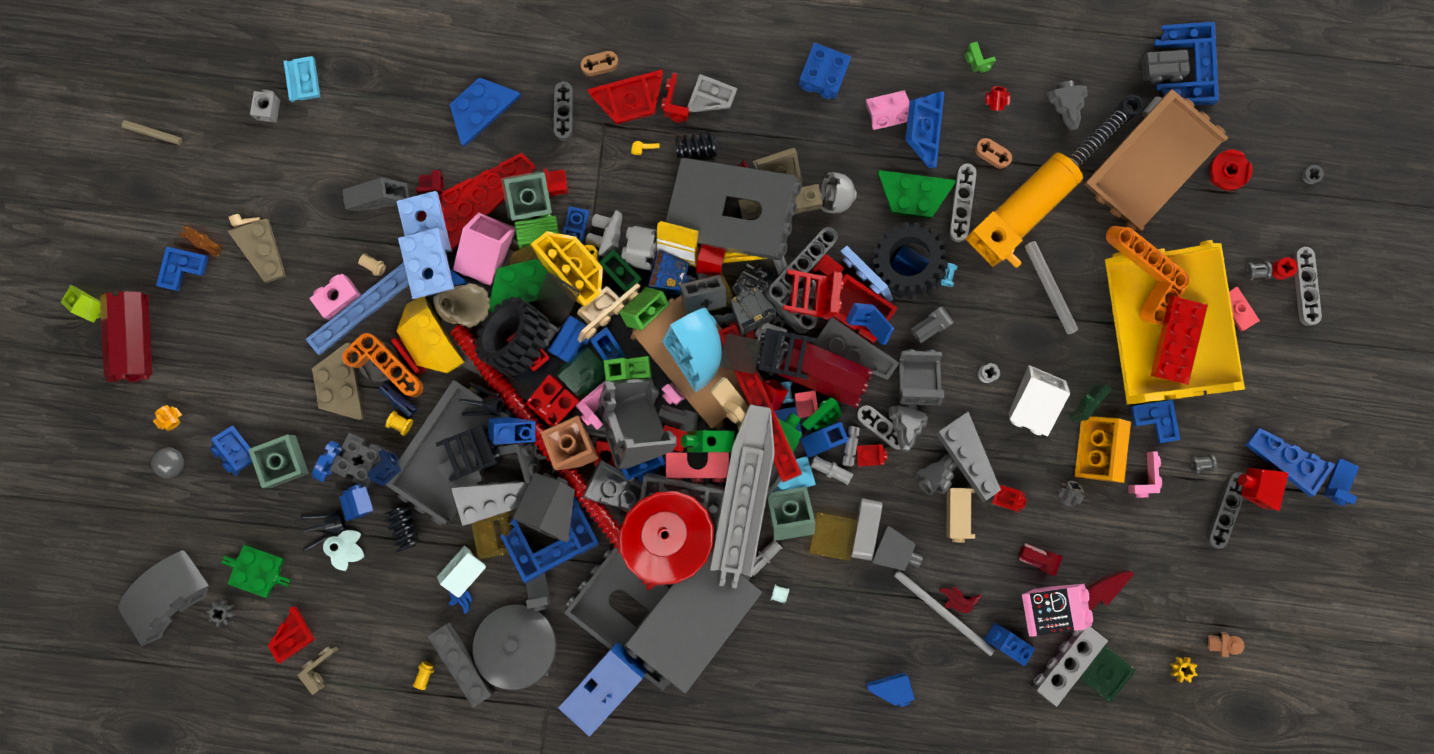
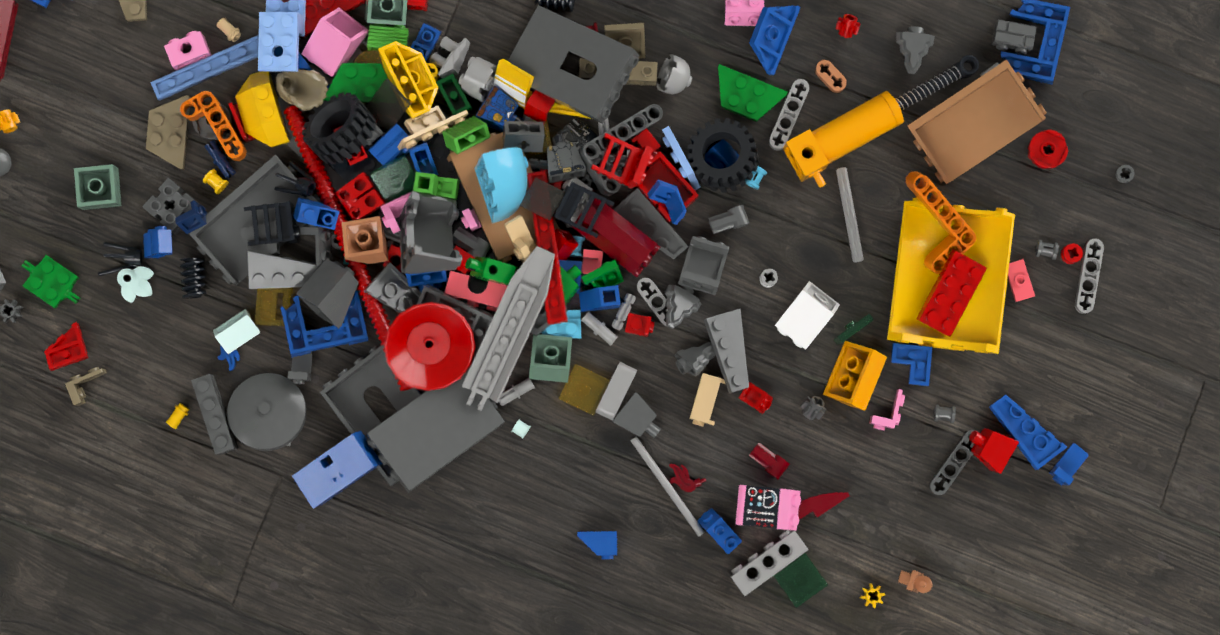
camera: 20 degrees right, 0 degrees up
blue bracket [210,426,253,476] -> none
blue plate [312,441,343,482] -> none

